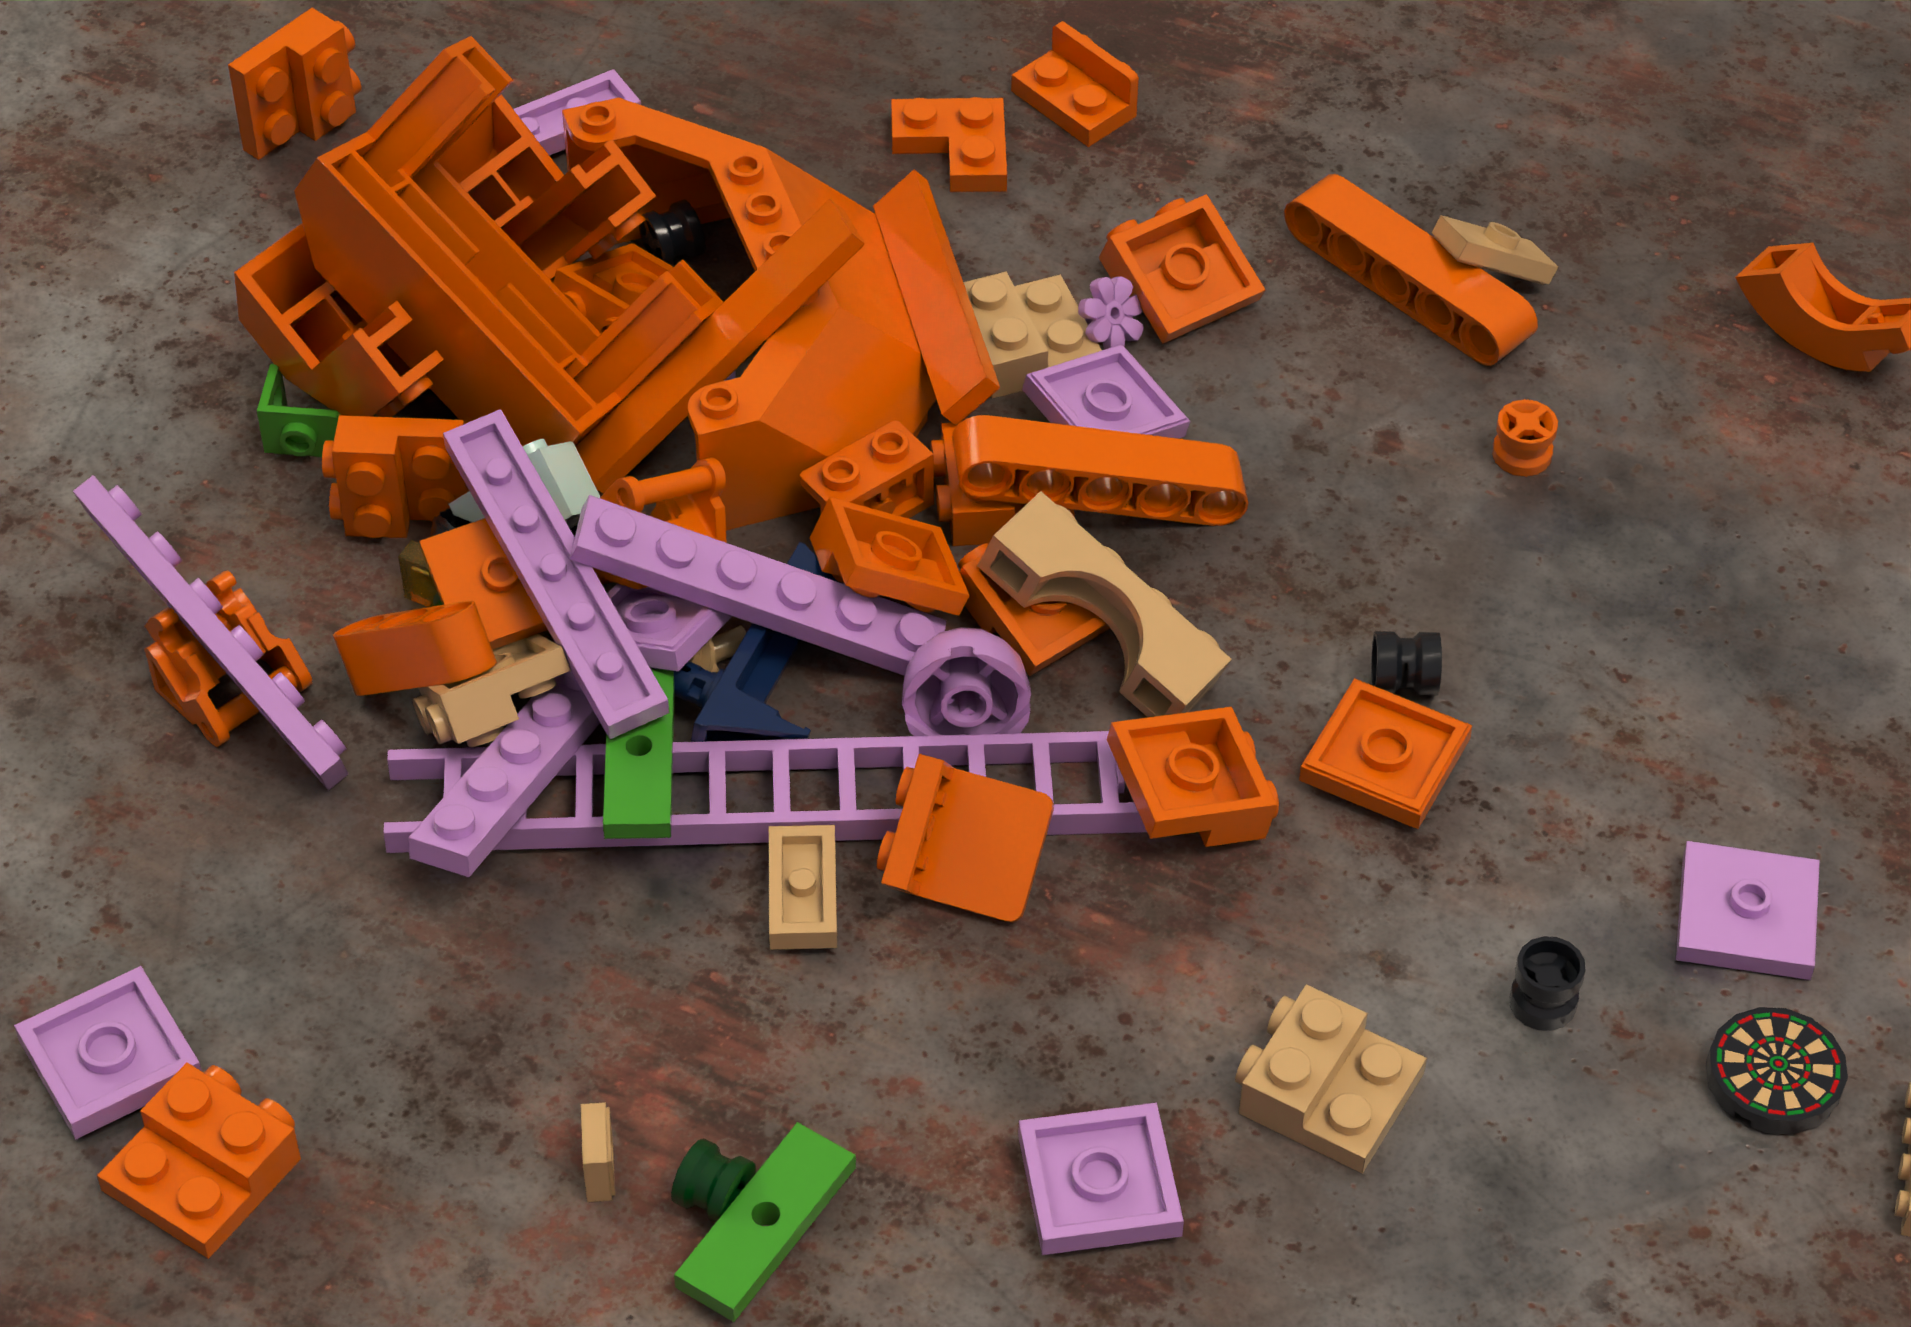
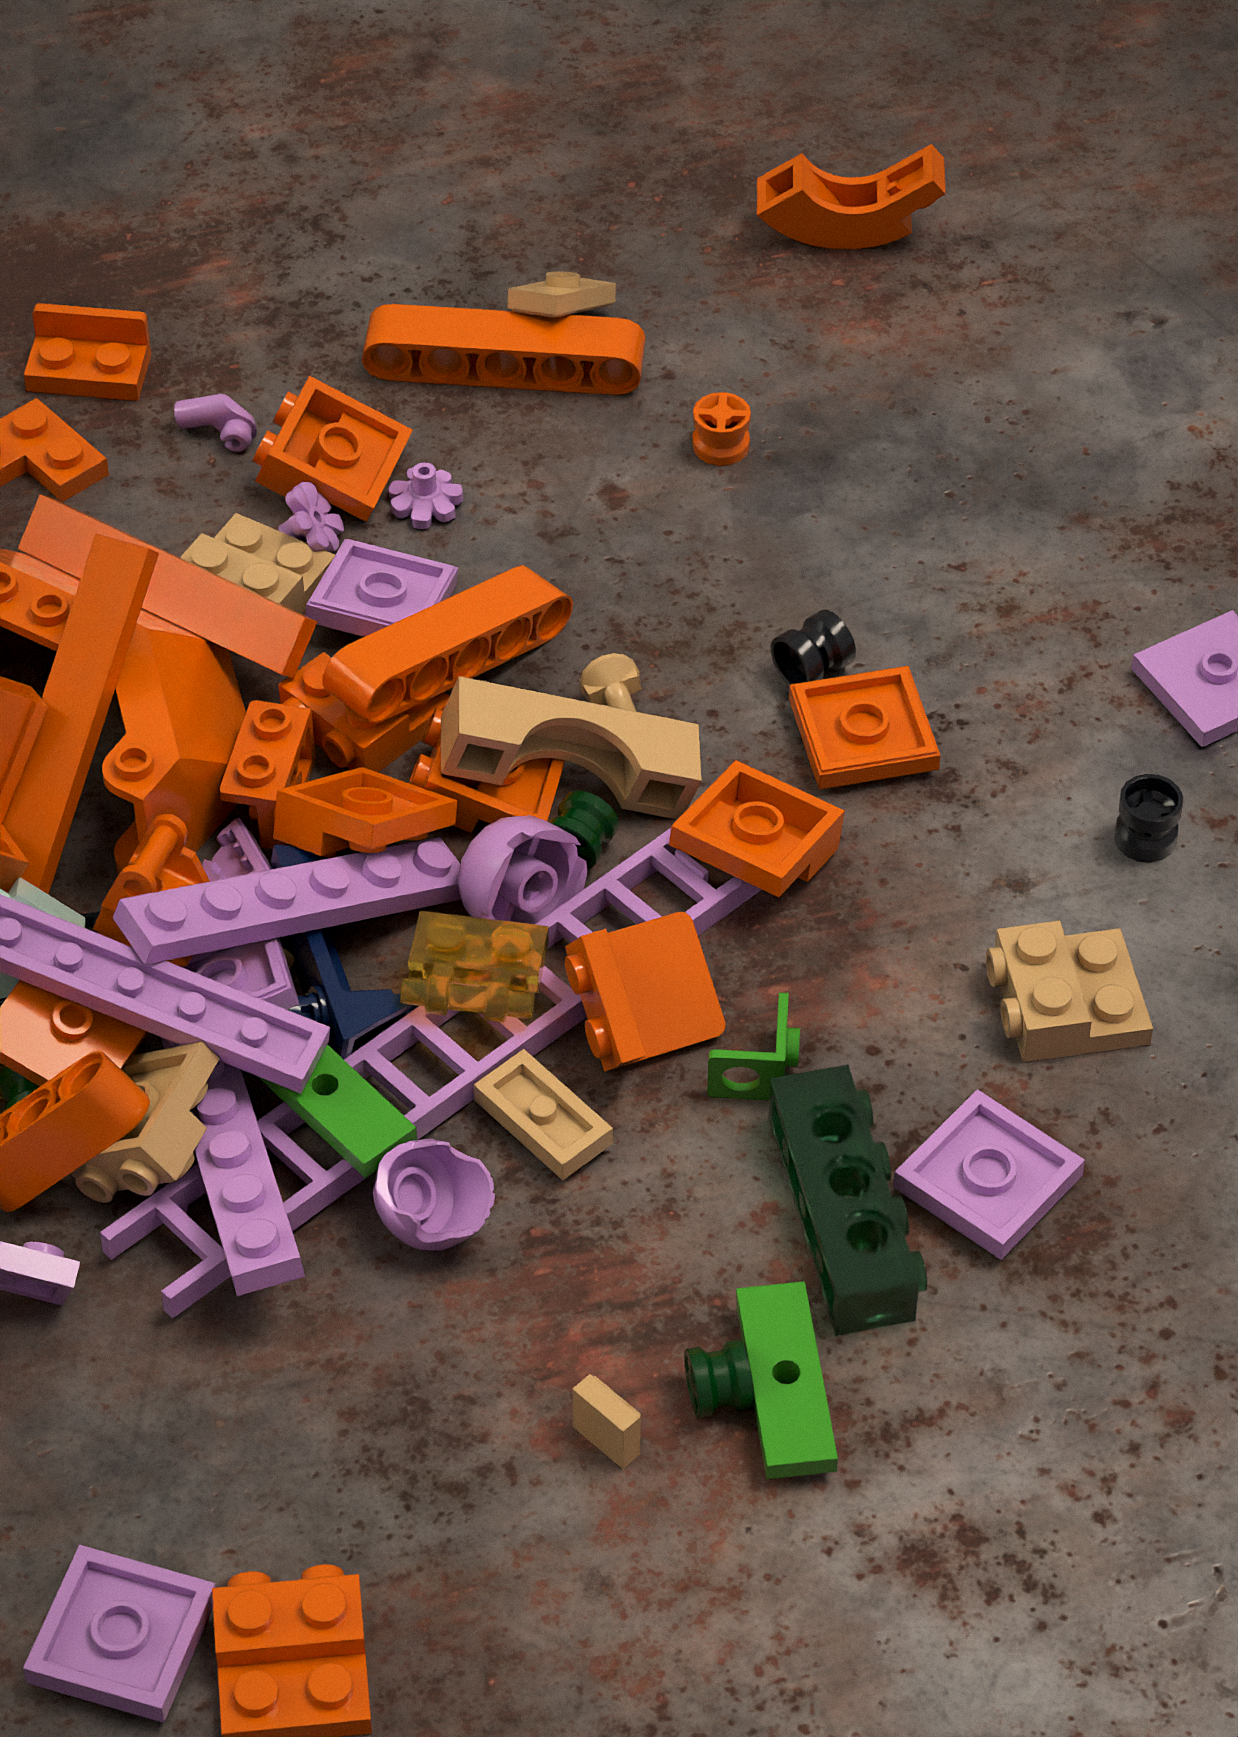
camera: 40 degrees left, 0 degrees up
none -> lavender arm [174,394,257,452]
none -> lavender plate [202,817,272,881]
none -> lavender hair [373,1139,495,1250]
none -> lavender plant [388,462,463,529]
none -> clear yellow plate [400,911,549,1023]
none -> dark green wheel [548,790,619,870]
none -> tan plate [580,653,642,712]
none -> bright green bracket [707,992,800,1101]
none -> clear green brick [768,1064,927,1336]

